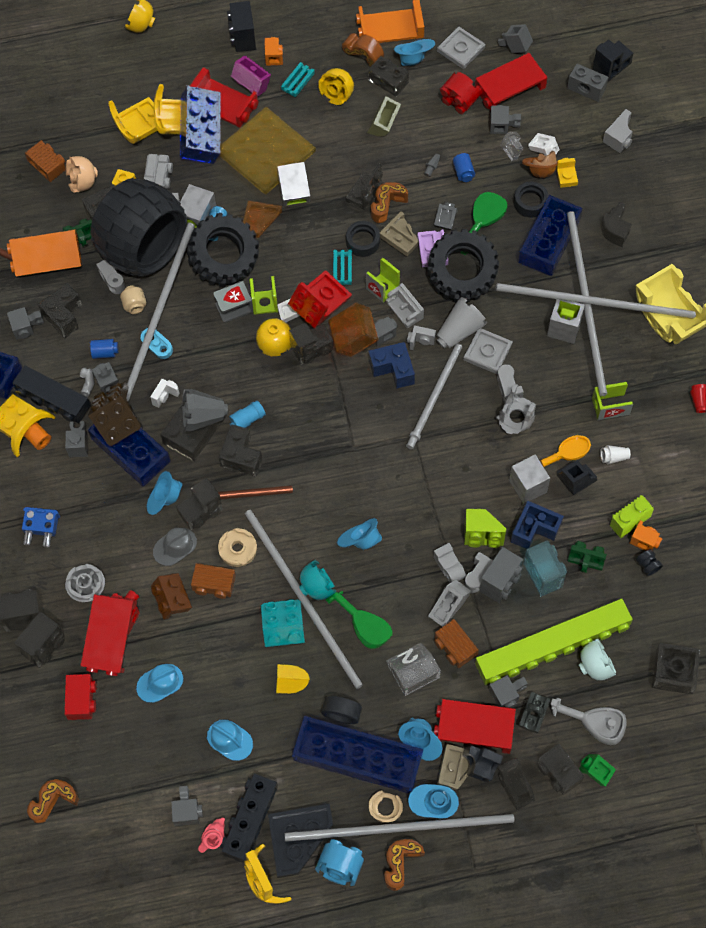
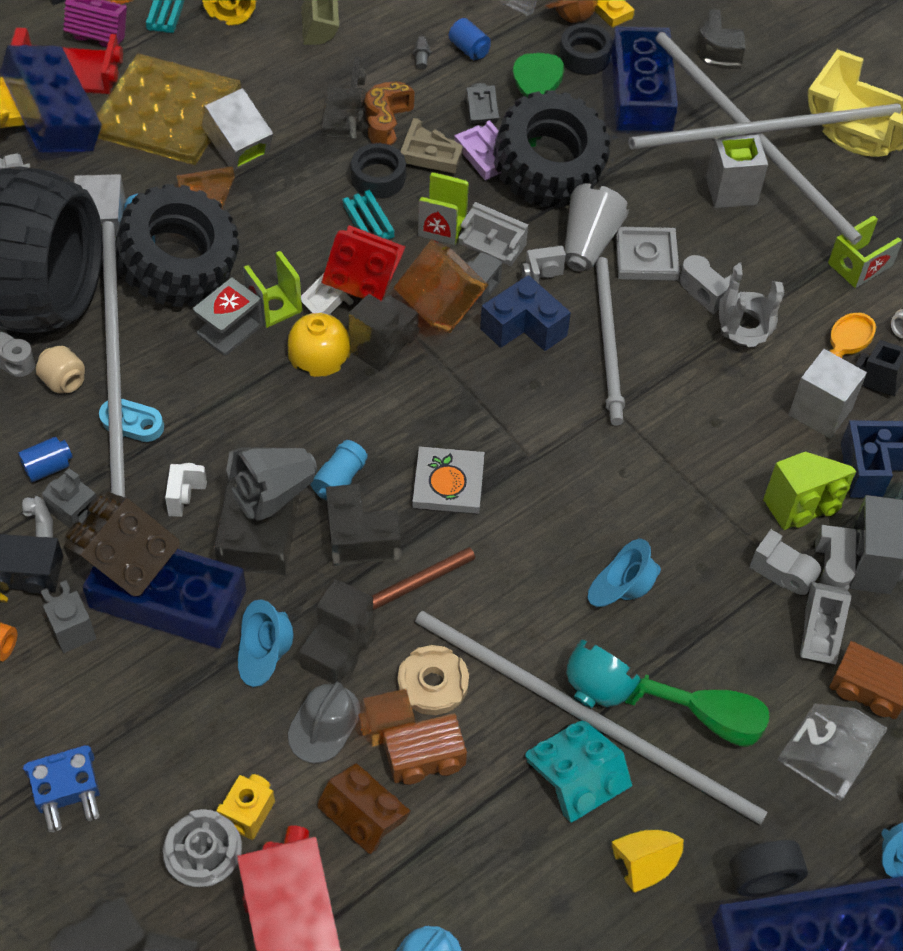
camera: 30 degrees left, 10 degrees down
none -> yellow brick [216,774,275,840]
none -> clear orange brick [358,689,415,747]
none -> light grey tile [413,447,485,514]

